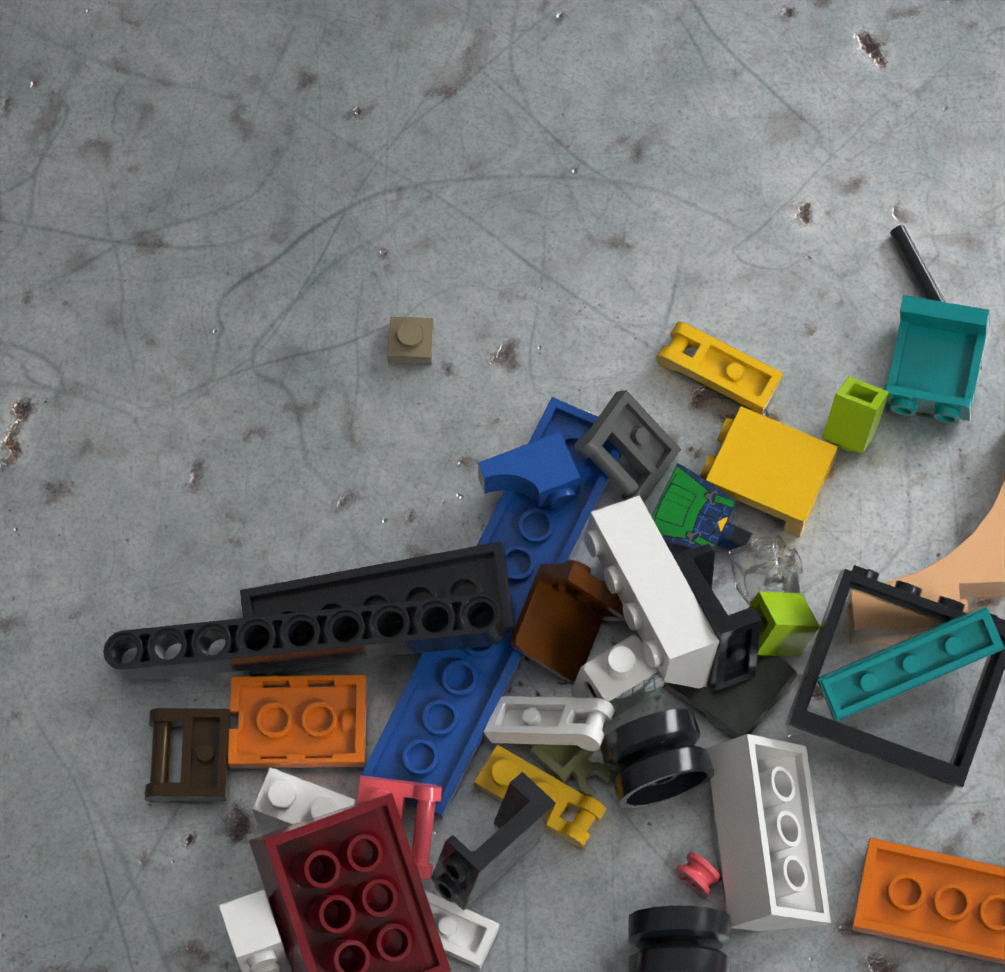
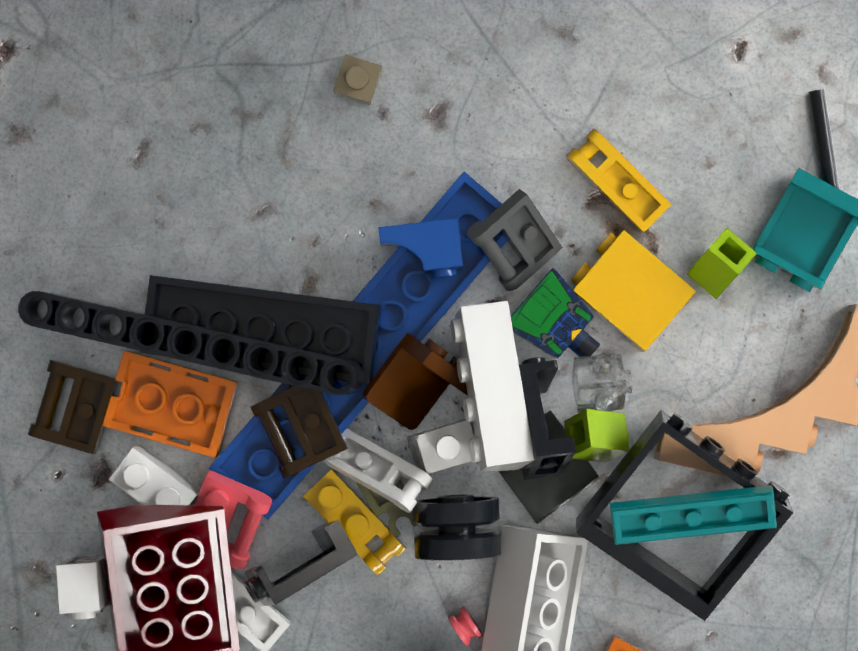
camera: 15 degrees right, 20 degrees up
none -> dark brown plate [250,386,348,479]

